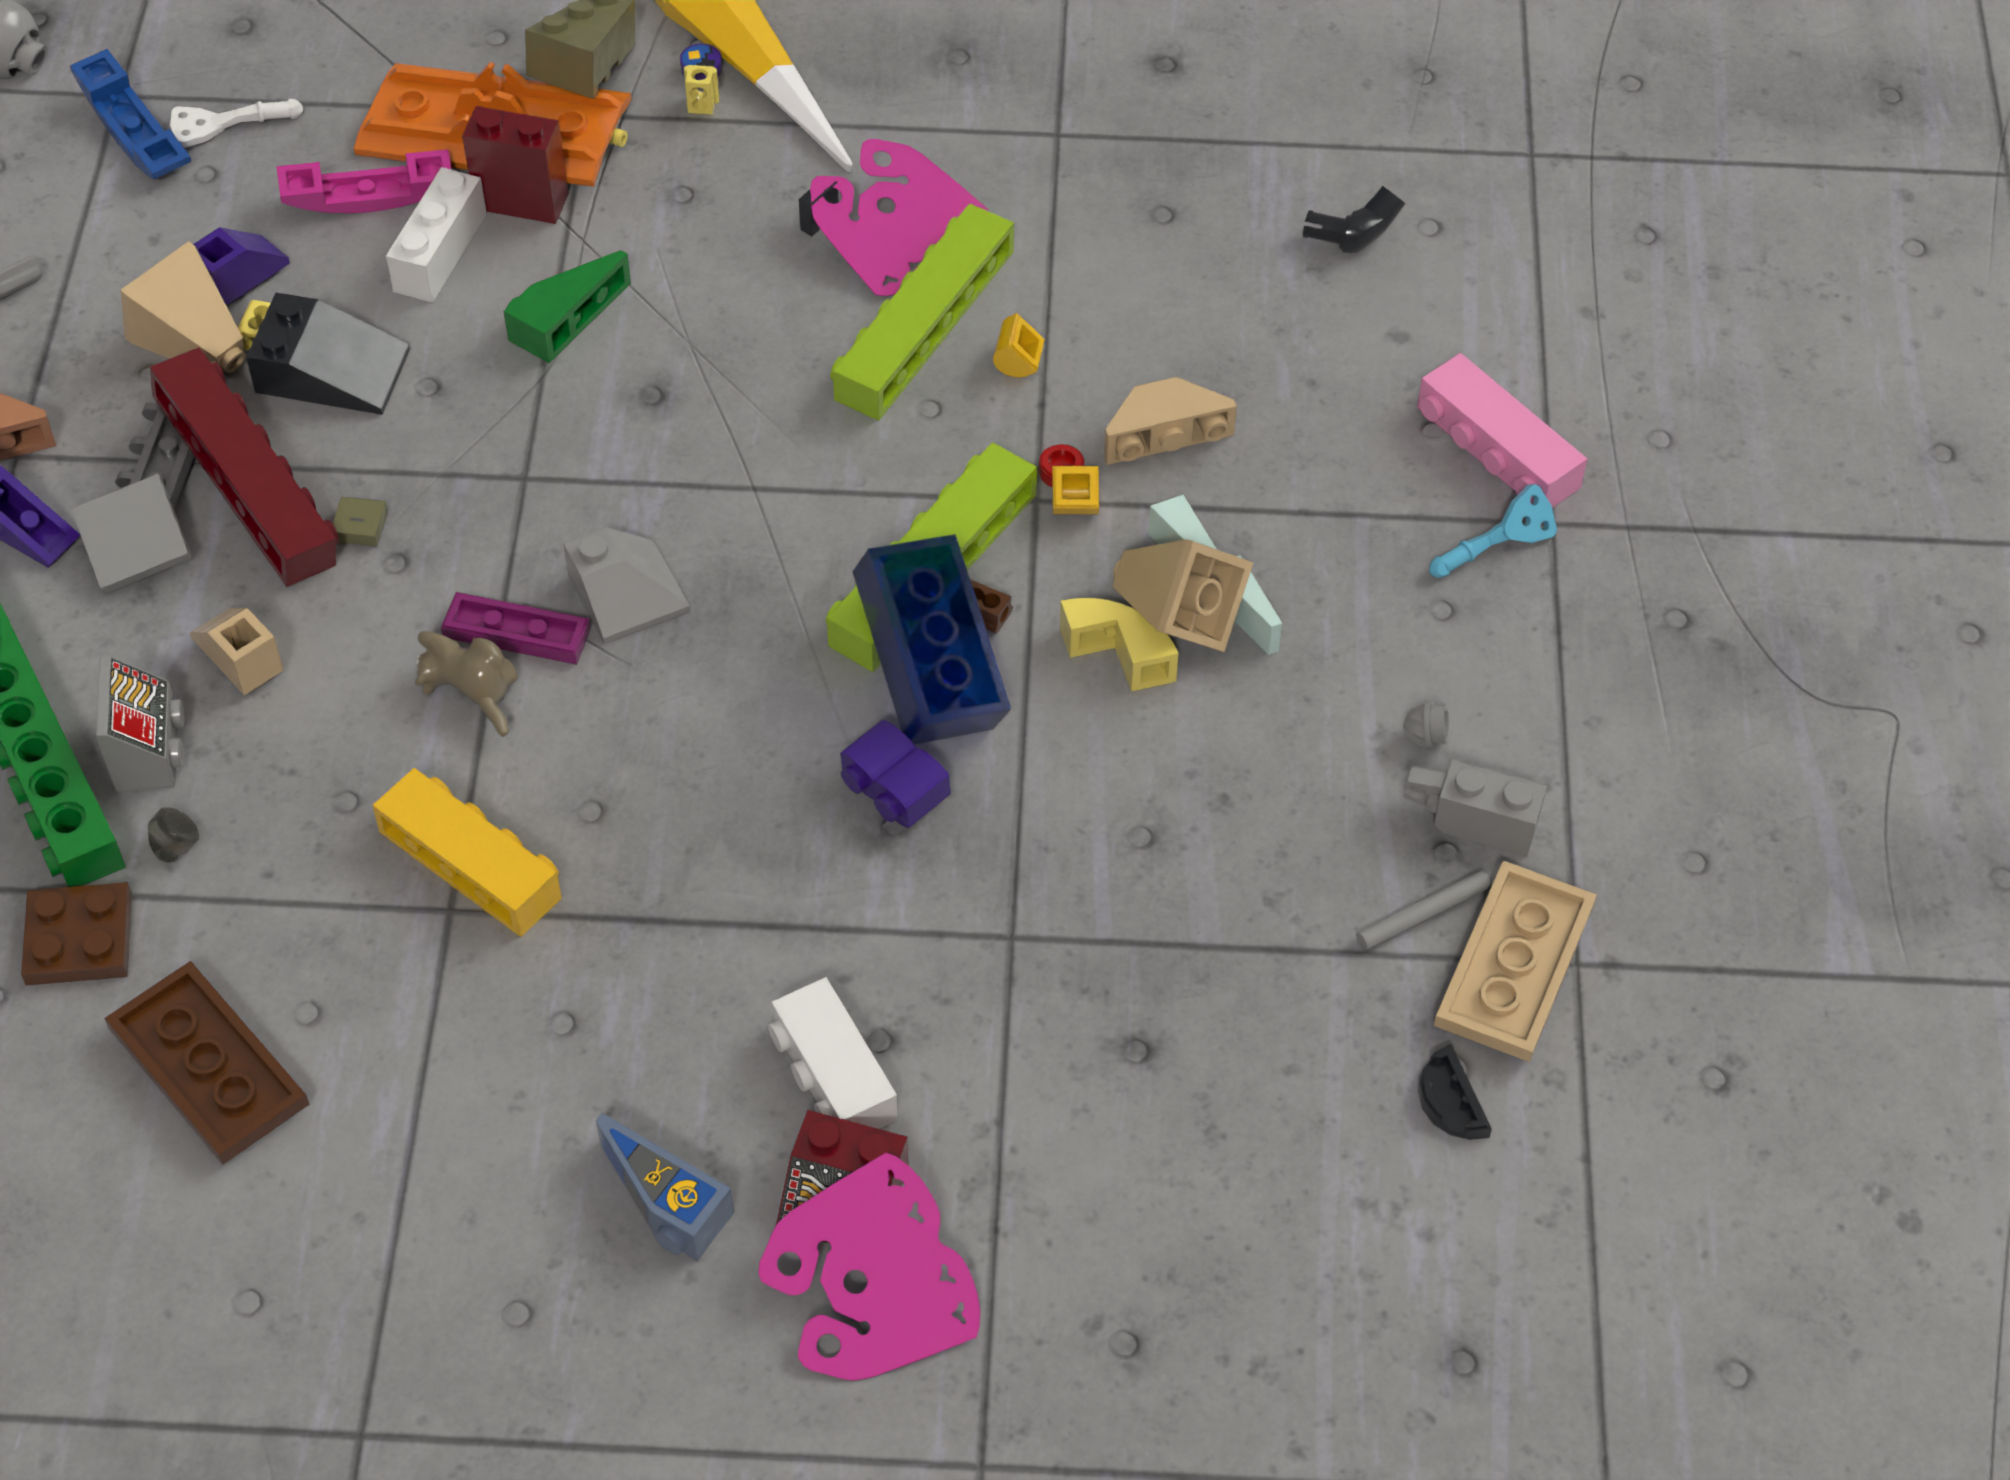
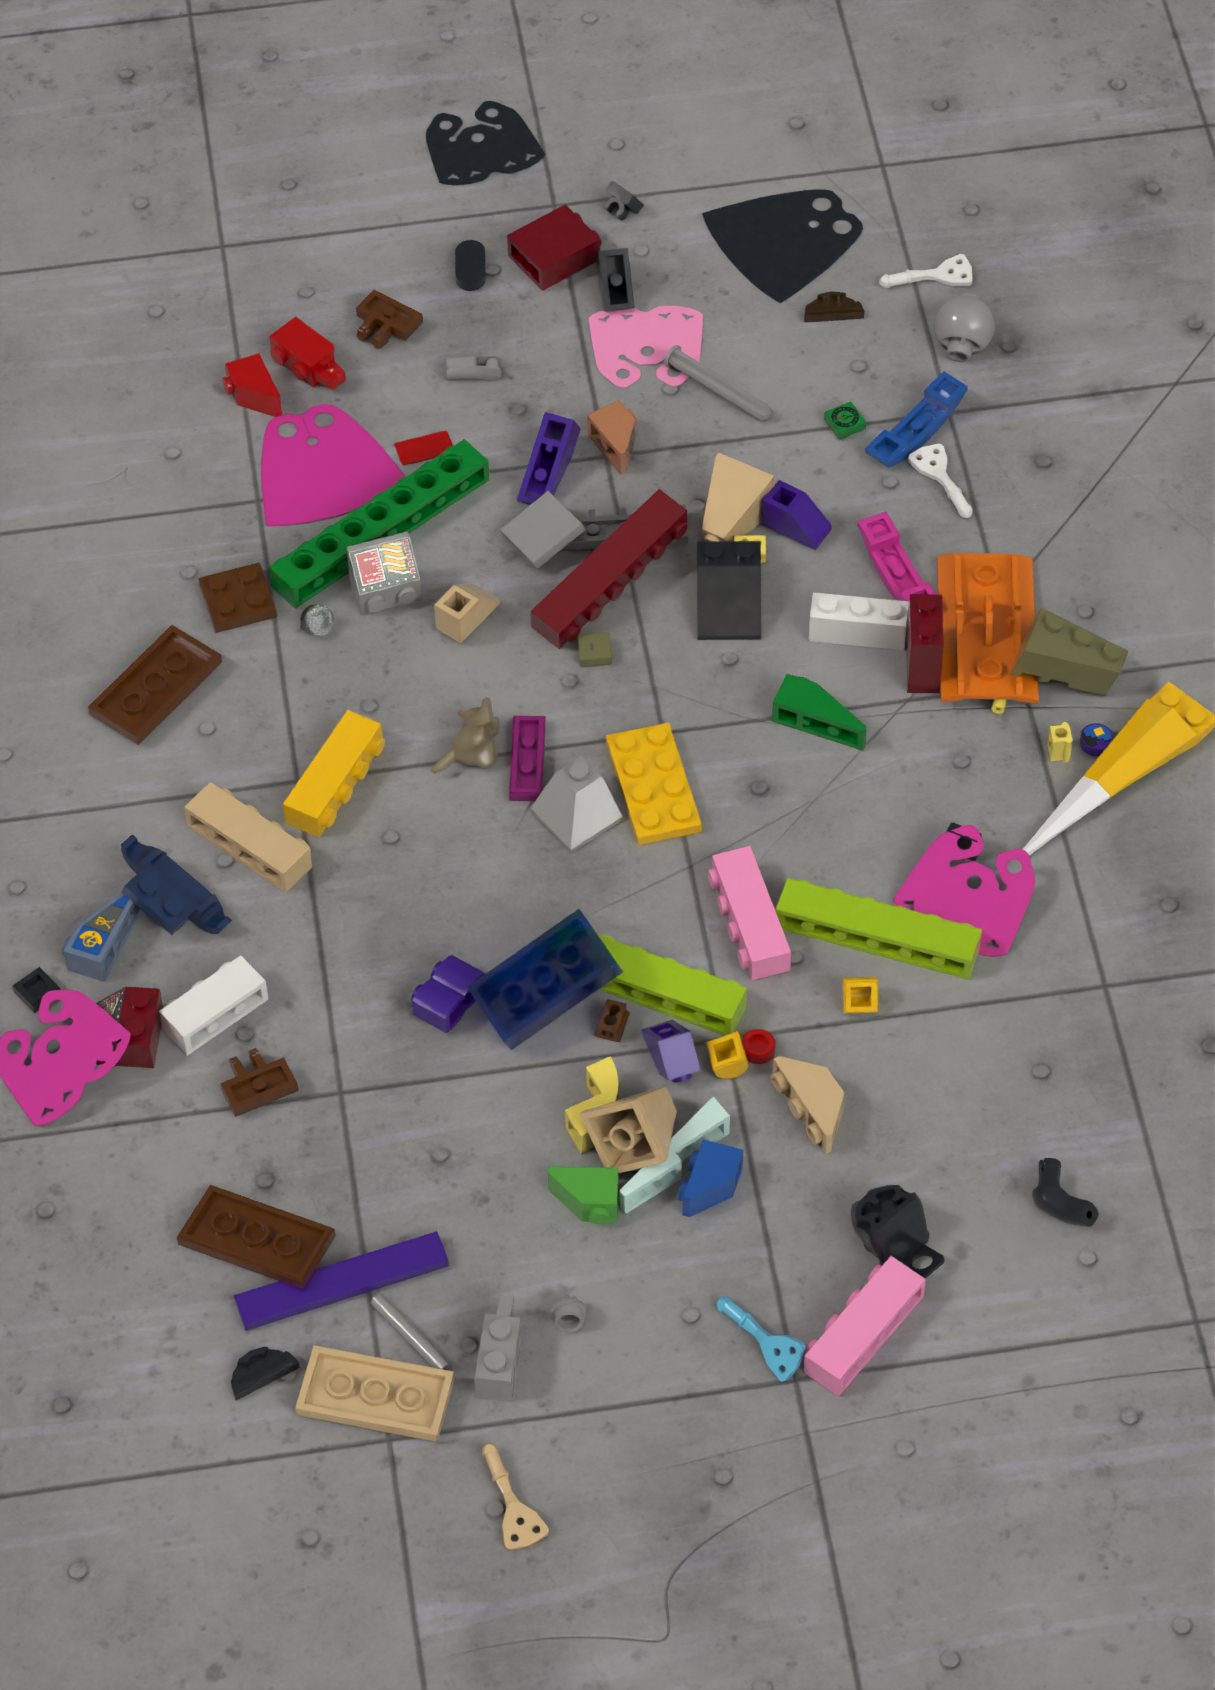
camera: 80 degrees right, 0 degrees up
none -> black tile [13,967,60,1013]
none -> dark blue plate [121,834,232,935]
none -> reddish brown tile [177,1185,336,1289]
none -> tan brick [184,782,312,893]
none -> reddish brown hinge [220,1048,299,1117]
none -> dark purple tile [234,1231,449,1331]
none -> tan piece [482,1443,549,1551]
none -> bright green slope [548,1166,619,1224]
none -> yellow plate [606,722,702,846]
none -> slope [641,1020,700,1082]
none -> blue slope [678,1139,743,1217]
none -> bright pink brick [707,846,791,981]
none -> green tile [824,401,866,440]
none -> black piece [851,1185,945,1278]

